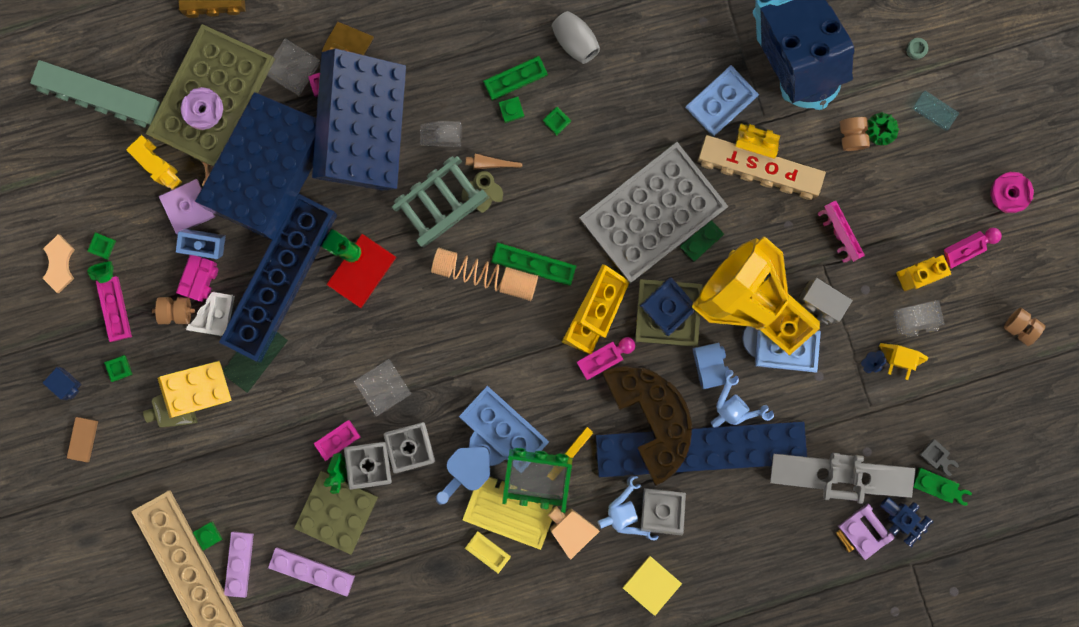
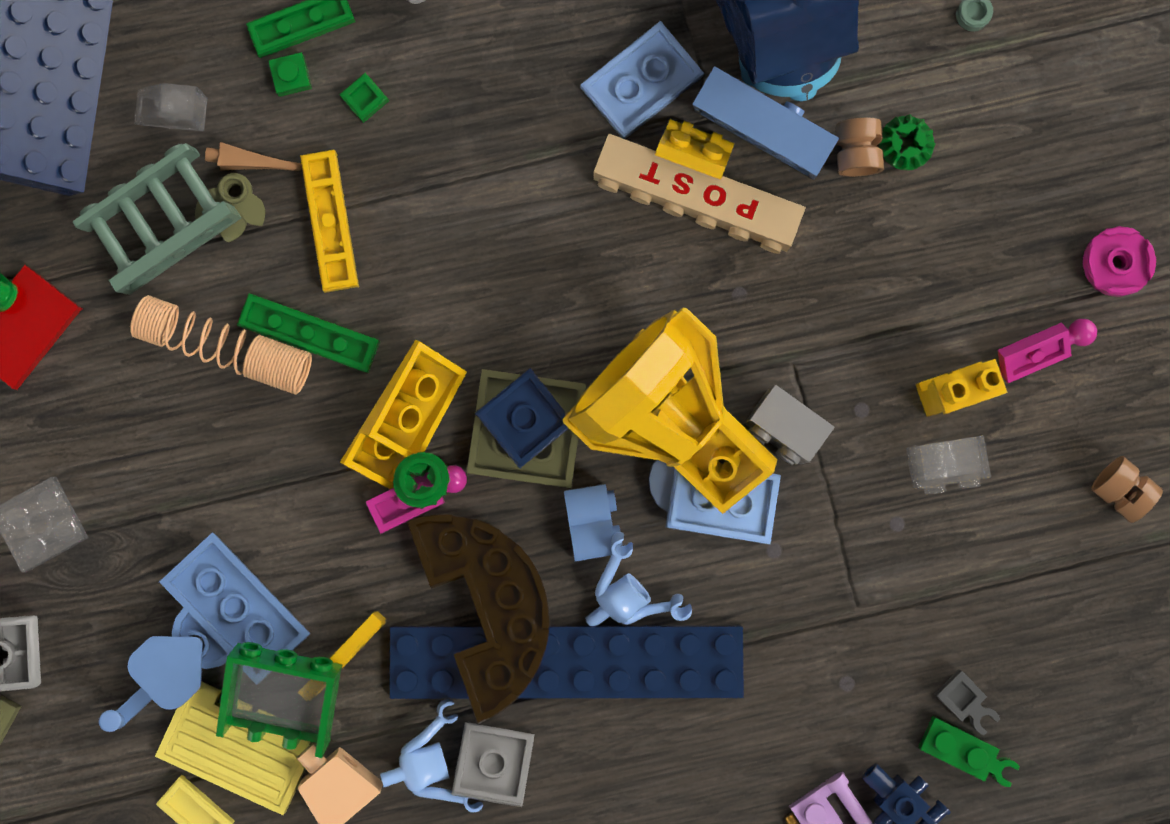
camera: 15 degrees right, 0 degrees up
light grey brick [383,422,435,473] -> none
light grey plate [579,142,728,283] -> none
dark green plate [679,220,724,262] -> none
light grey piece [770,453,915,504] -> none
dark pink plate [818,201,865,262] -> none
dark blue plant [861,351,886,373] -> none
yellow piece [879,343,928,380] -> none
clear light blue tile [912,91,959,131] -> none
none -> yellow plate [300,150,359,293]
none -> green gear [393,452,451,509]
none -> medium blue brick [692,66,839,180]

